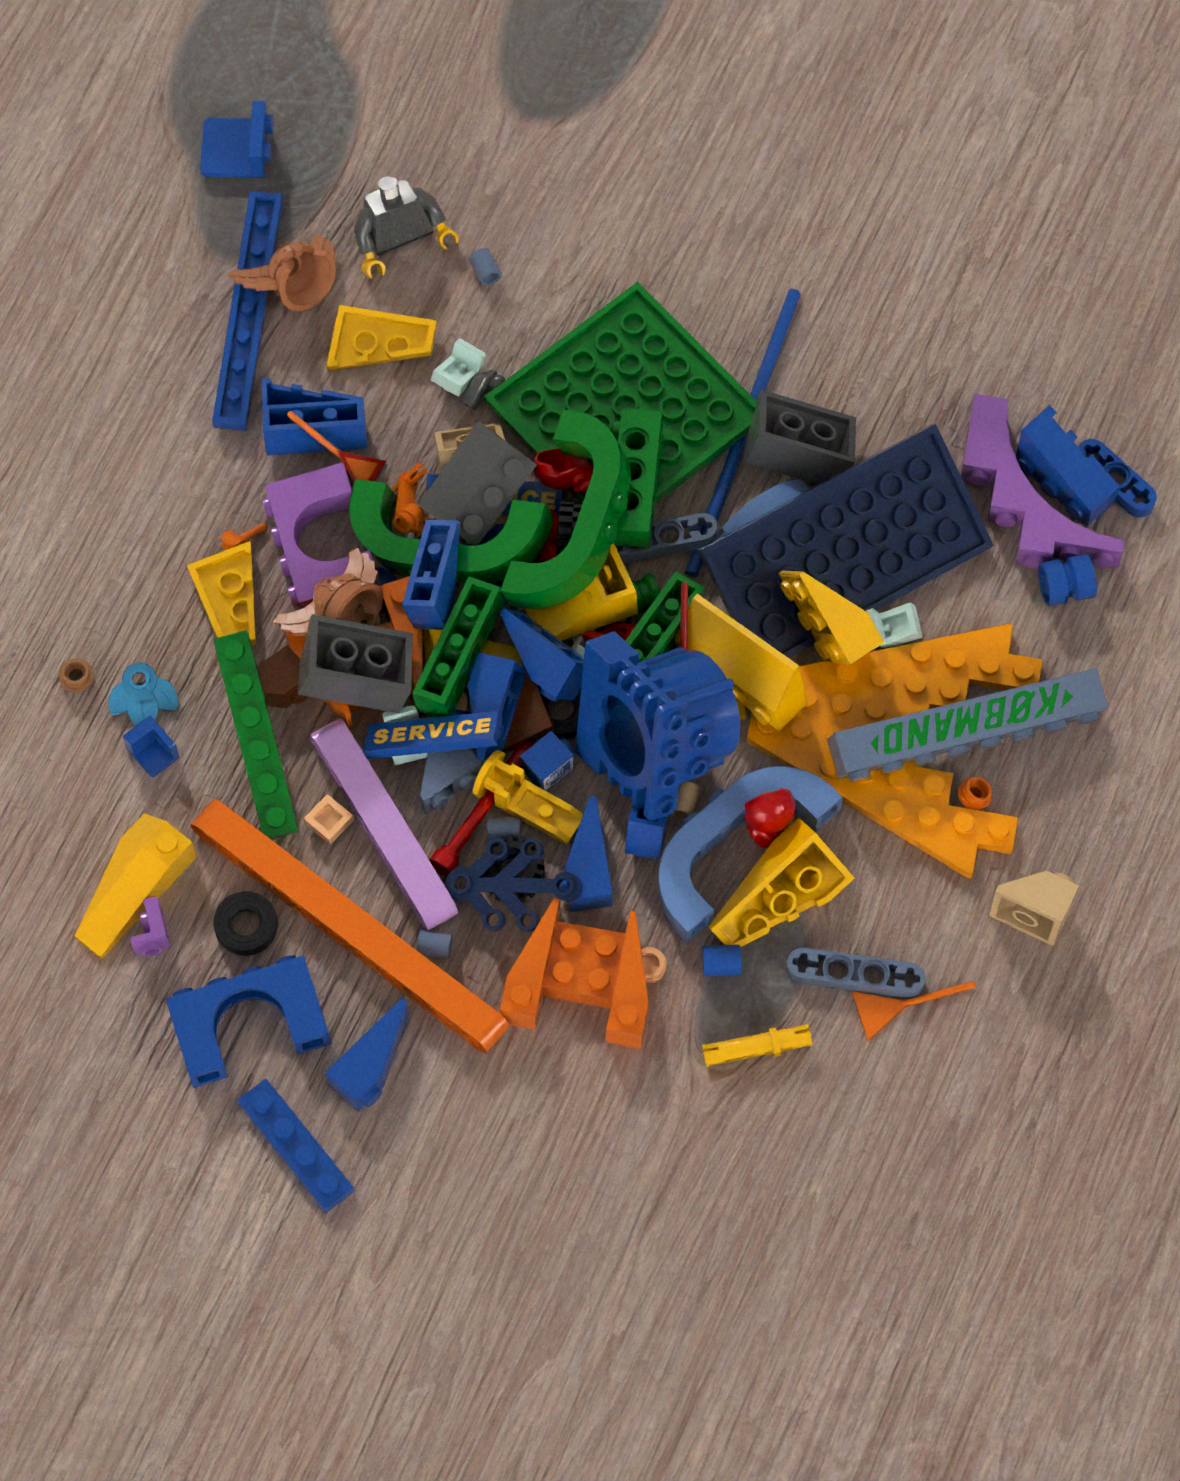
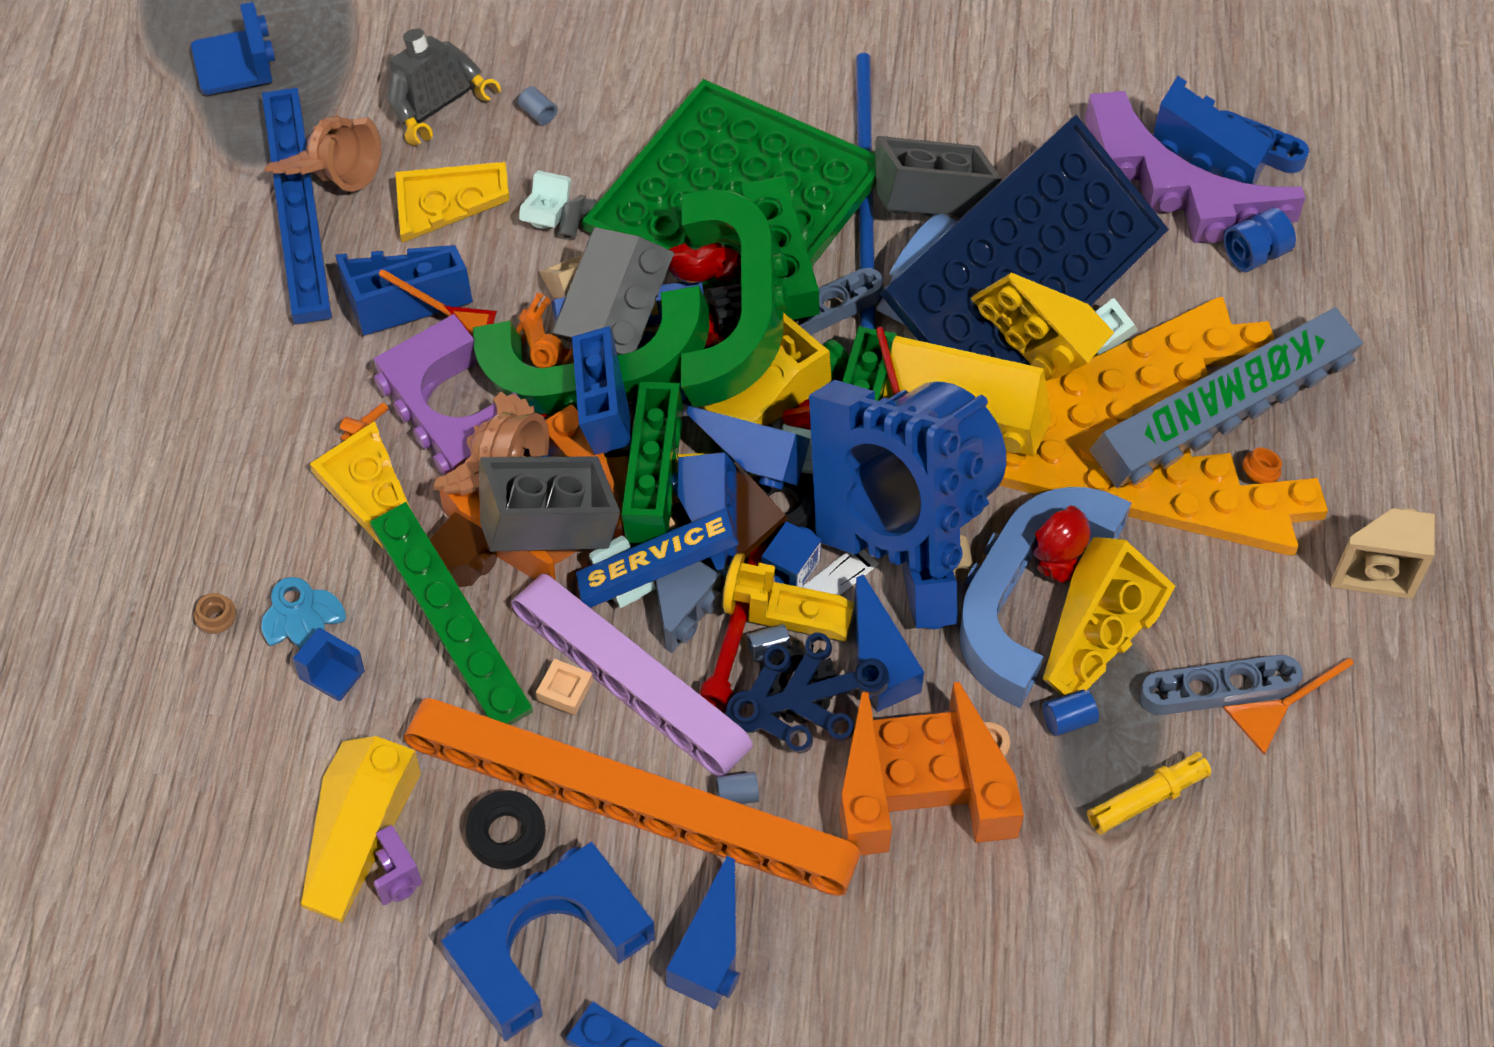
camera: 20 degrees left, 10 degrees down
none -> white sticker [802,549,879,595]

